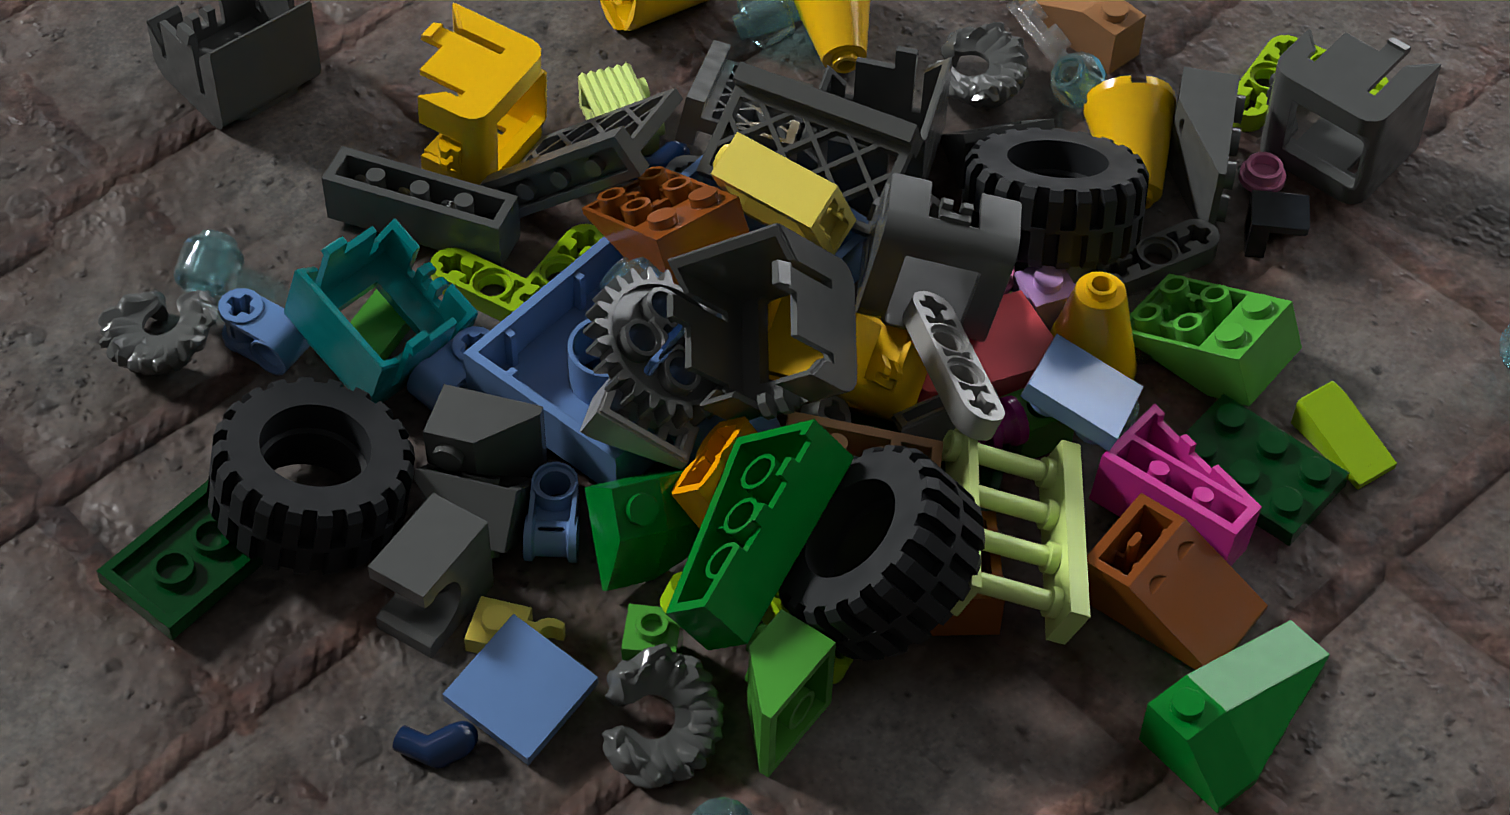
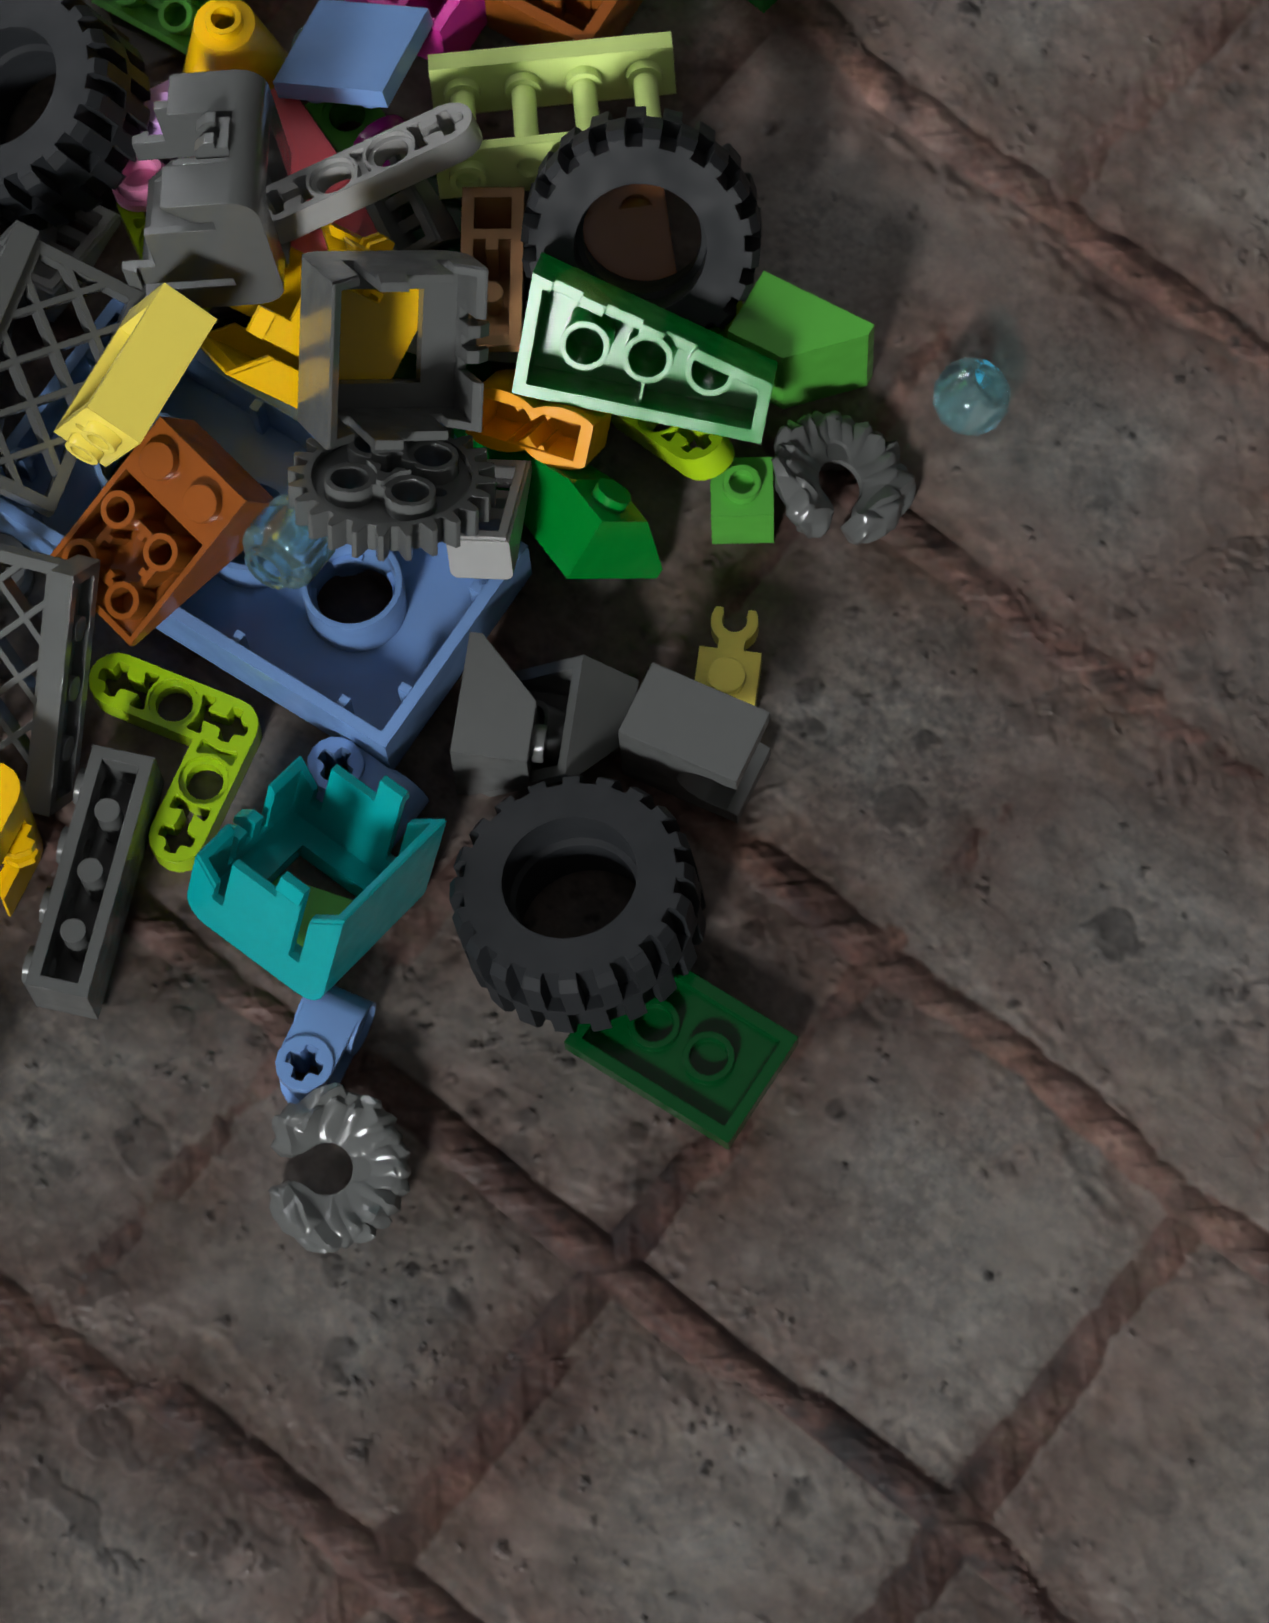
camera: 90 degrees left, 20 degrees up
clear light blue head [173,230,244,301] -> none
dark blue arm [392,721,478,769] -> none
medium blue tile [442,614,598,766] -> none
medium blue piece [523,462,580,563] -> none

